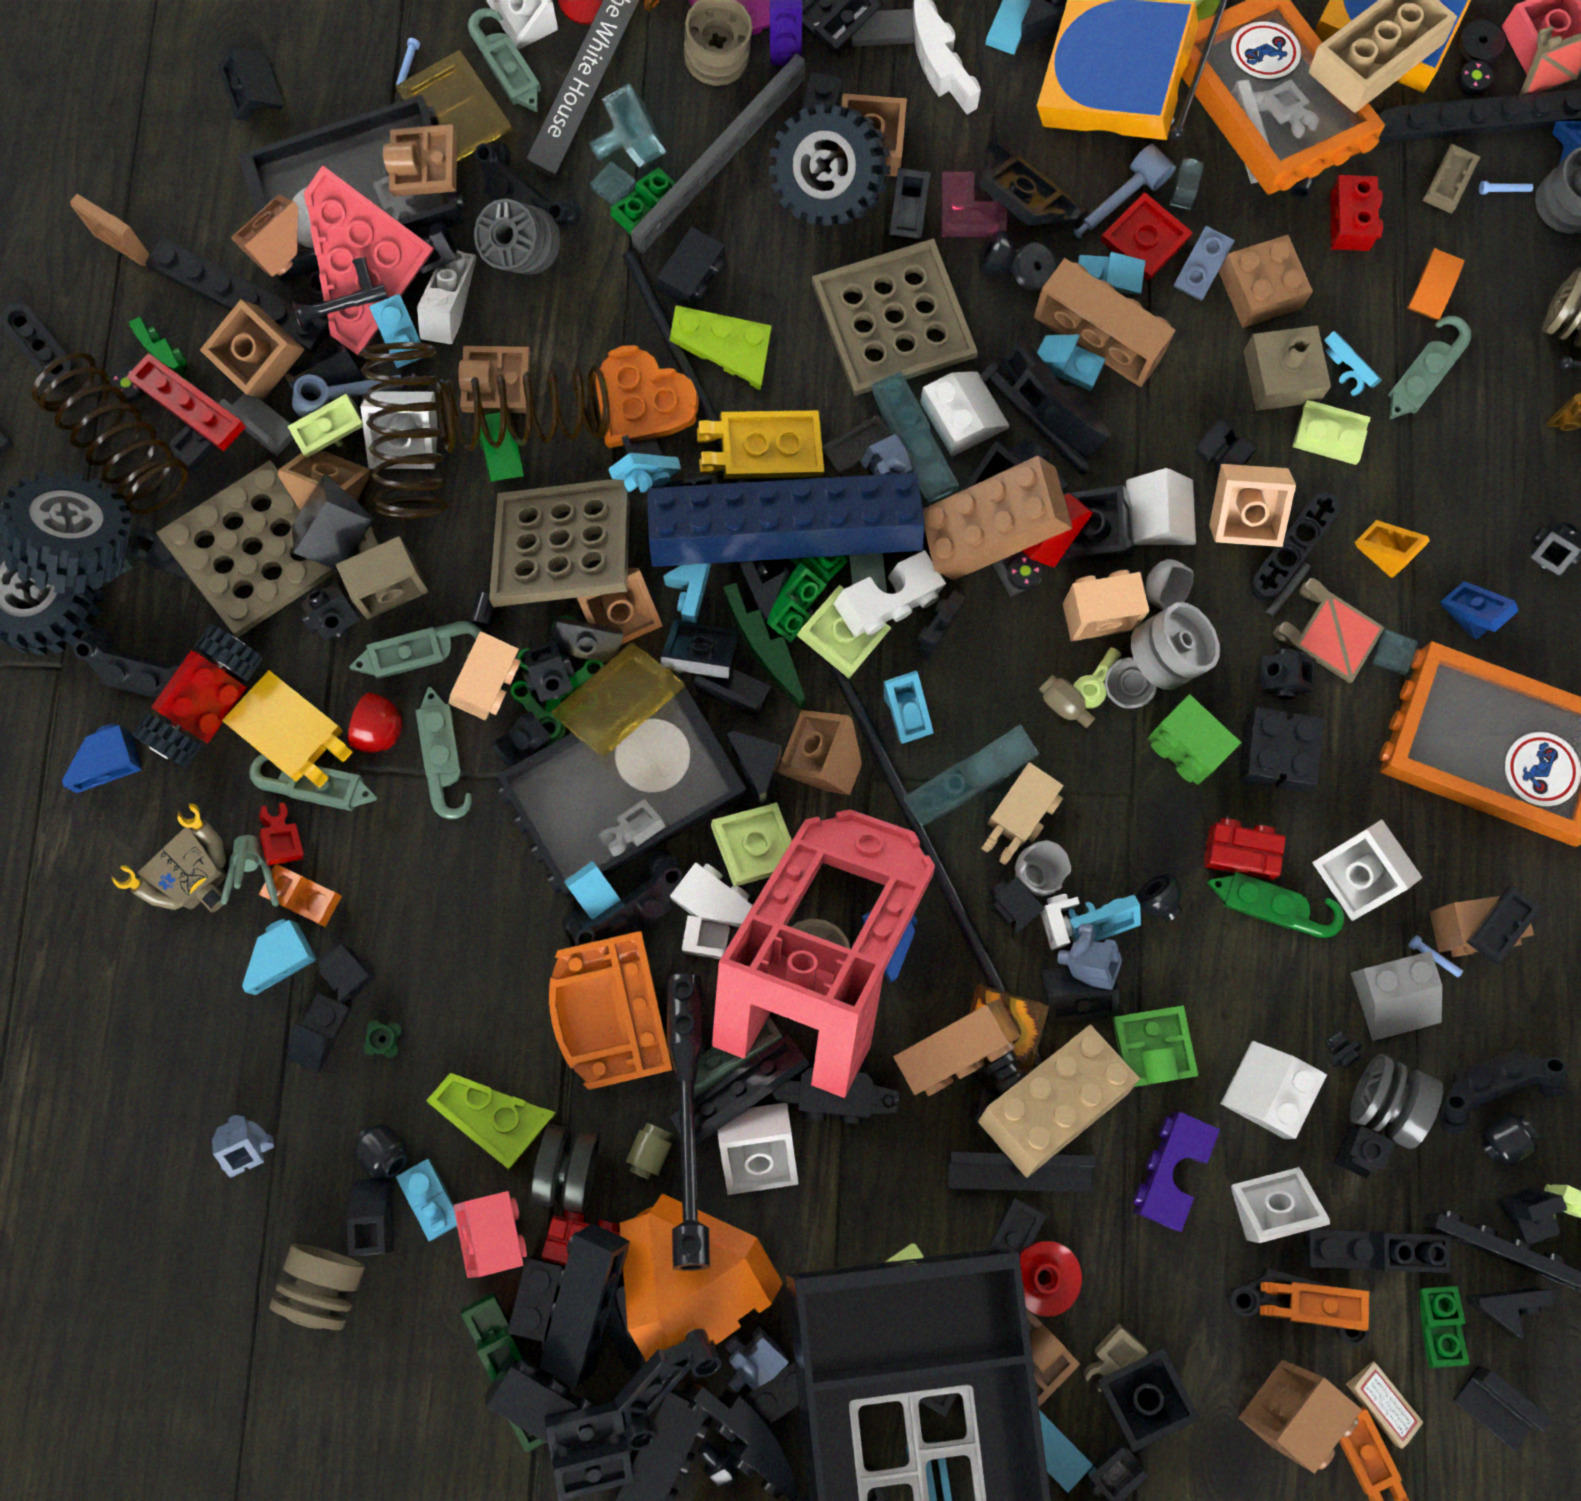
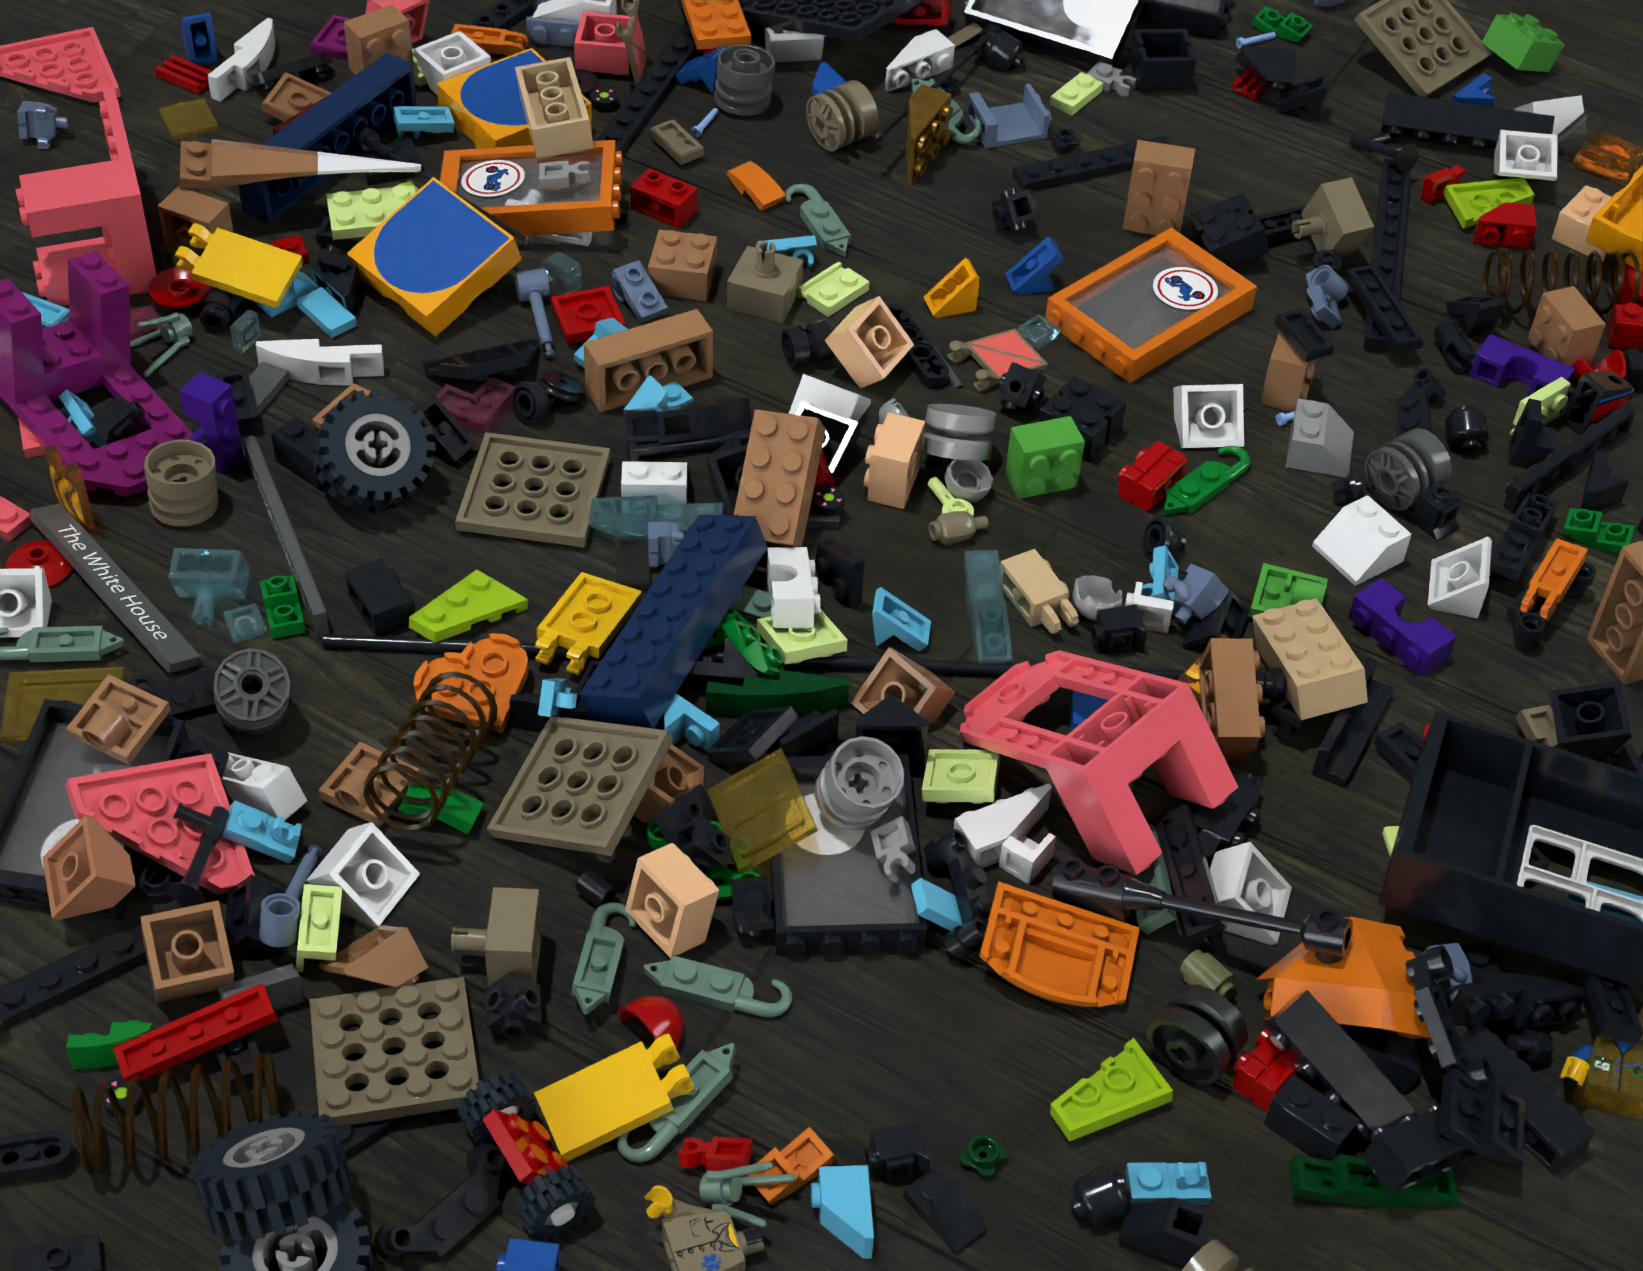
camera: 65 degrees left, 30 degrees down
black slope [292,474,374,571] -> none
dark brown piece [359,342,449,519] -> none
coral brick [453,1191,527,1278] -> none
none -> light grey wheel [814,736,904,830]

